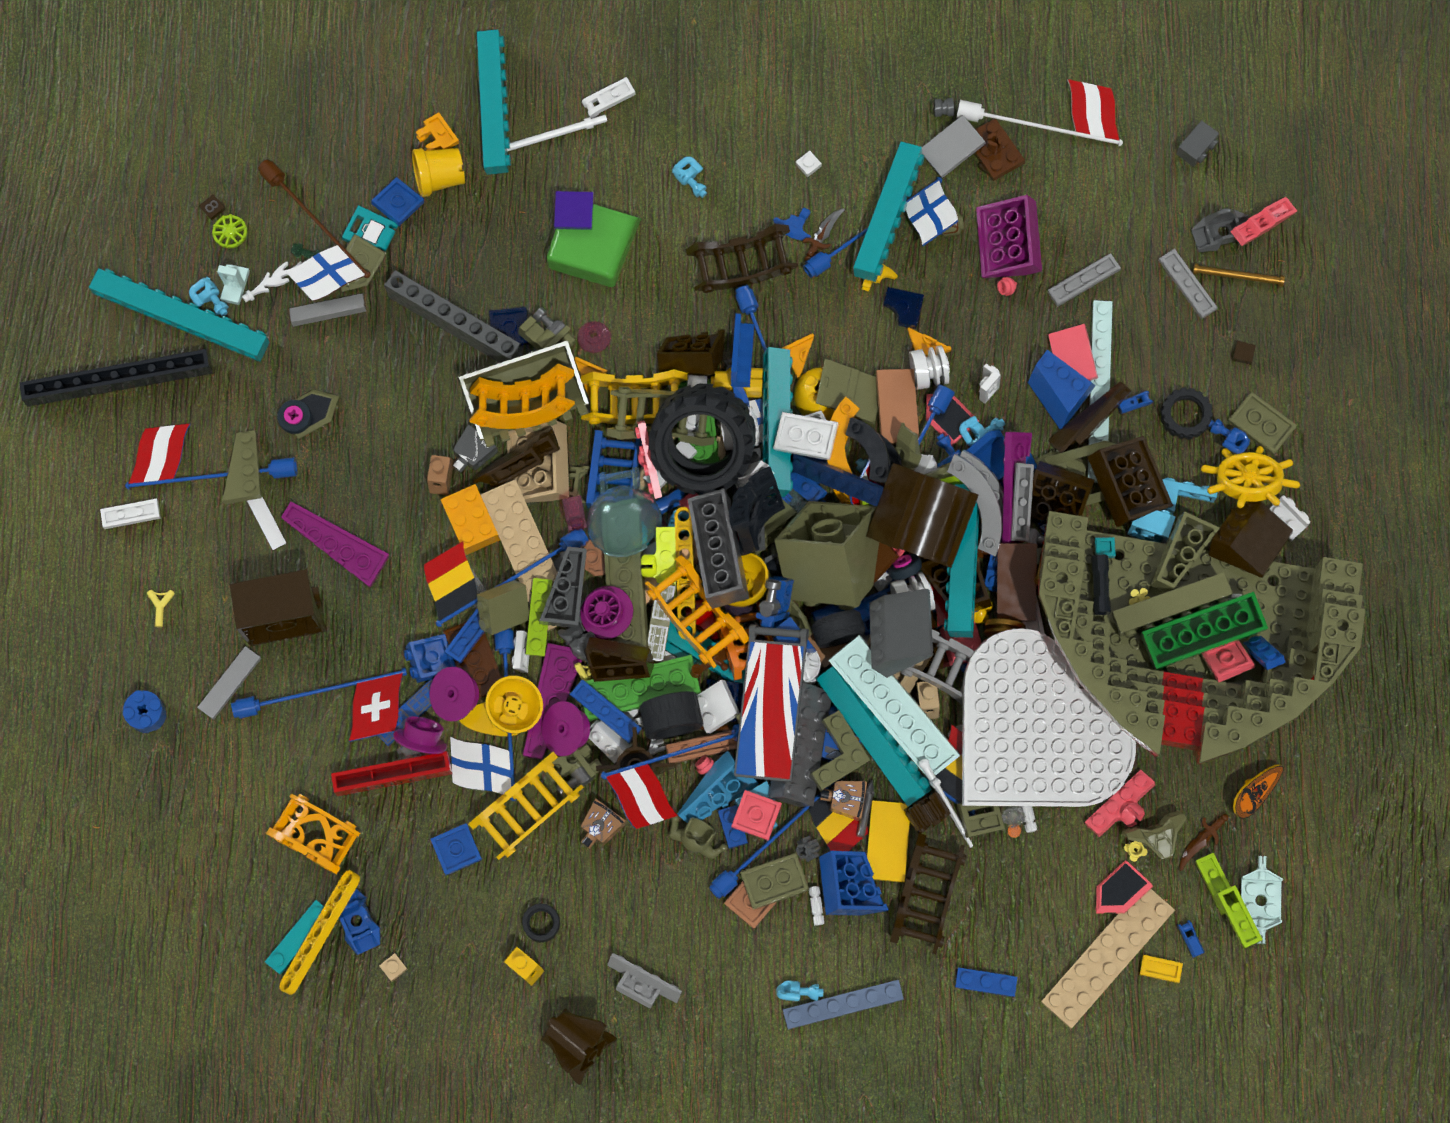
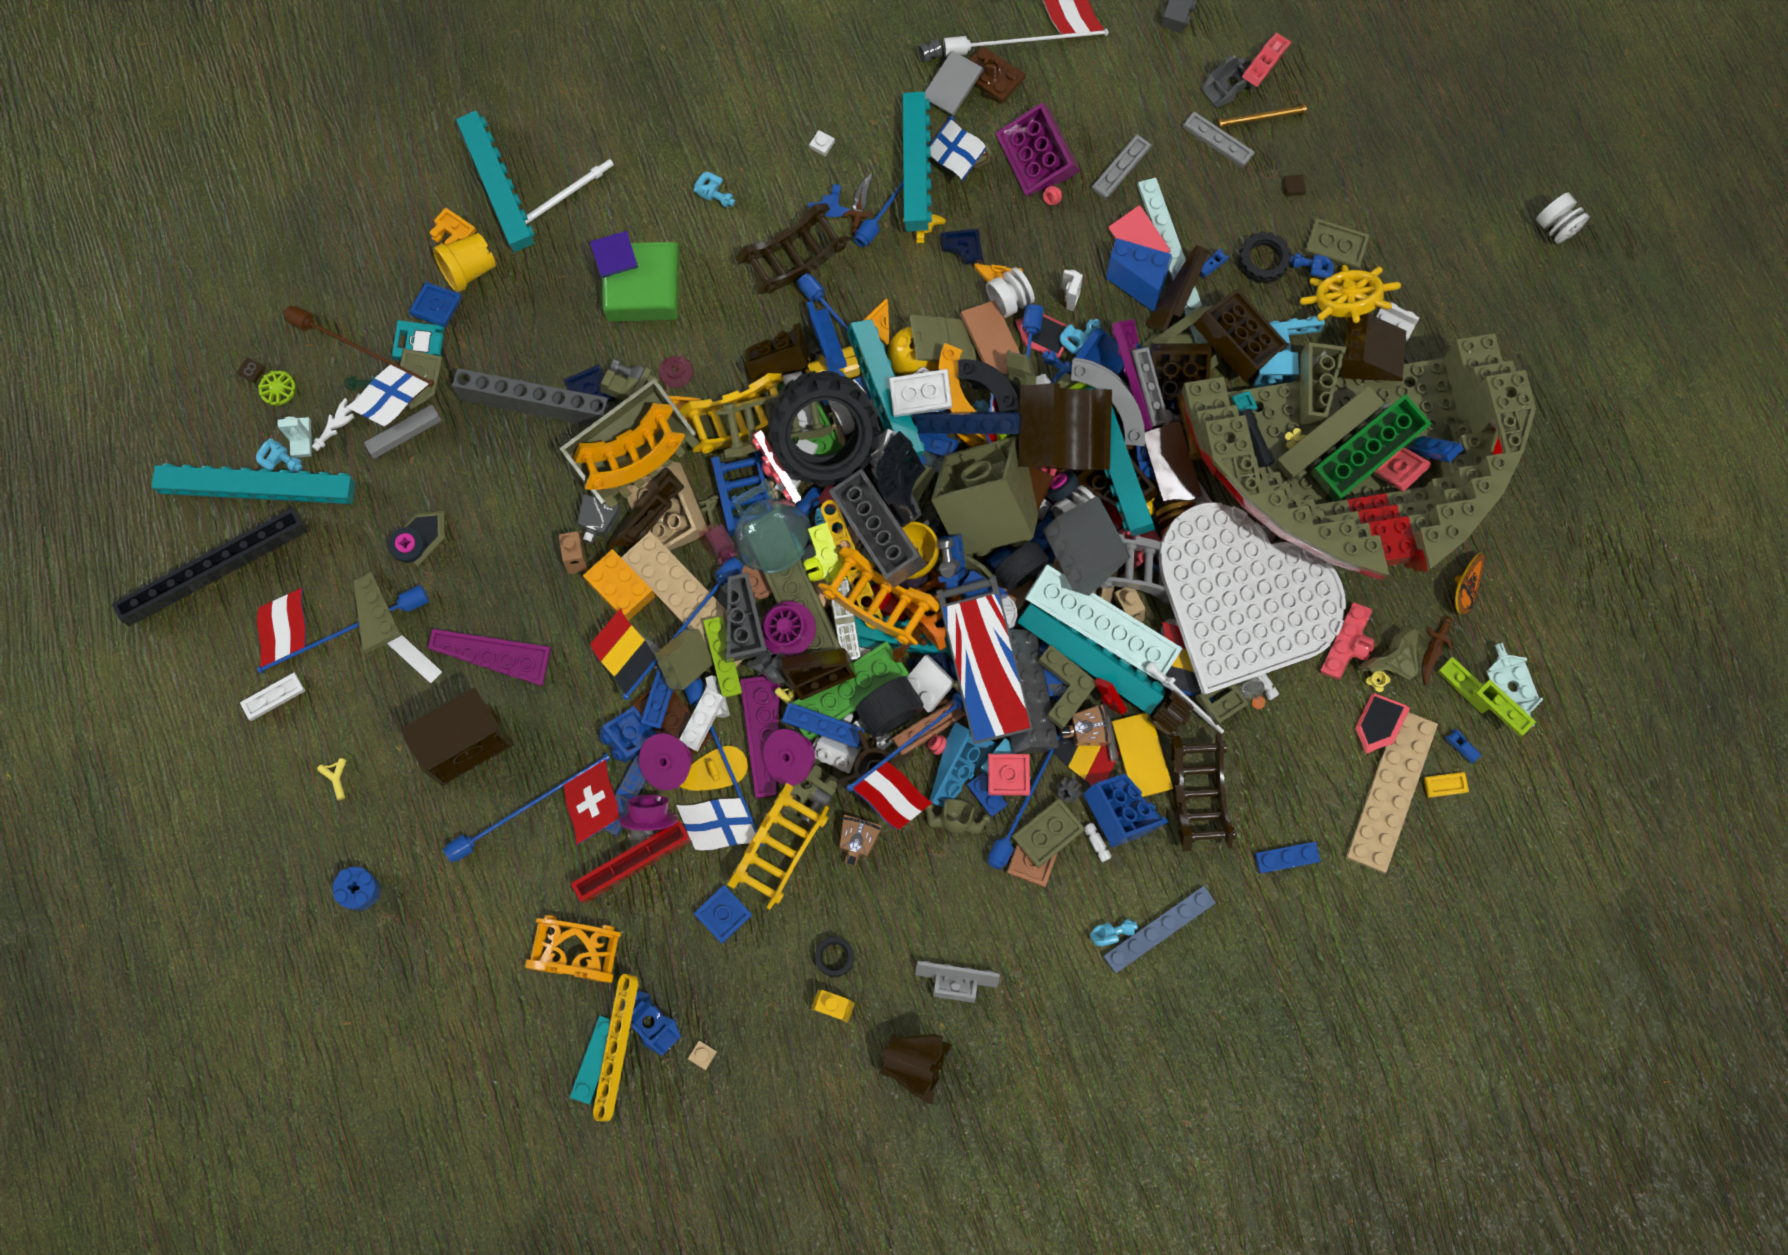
camera: 25 degrees left, 0 degrees up
light grey tile [197,646,262,720] -> none
yellow piece [485,676,543,734] -> none
white plate [582,77,636,118] -> none
none -> white plate [679,687,726,751]
none -> red plate [1094,678,1127,715]

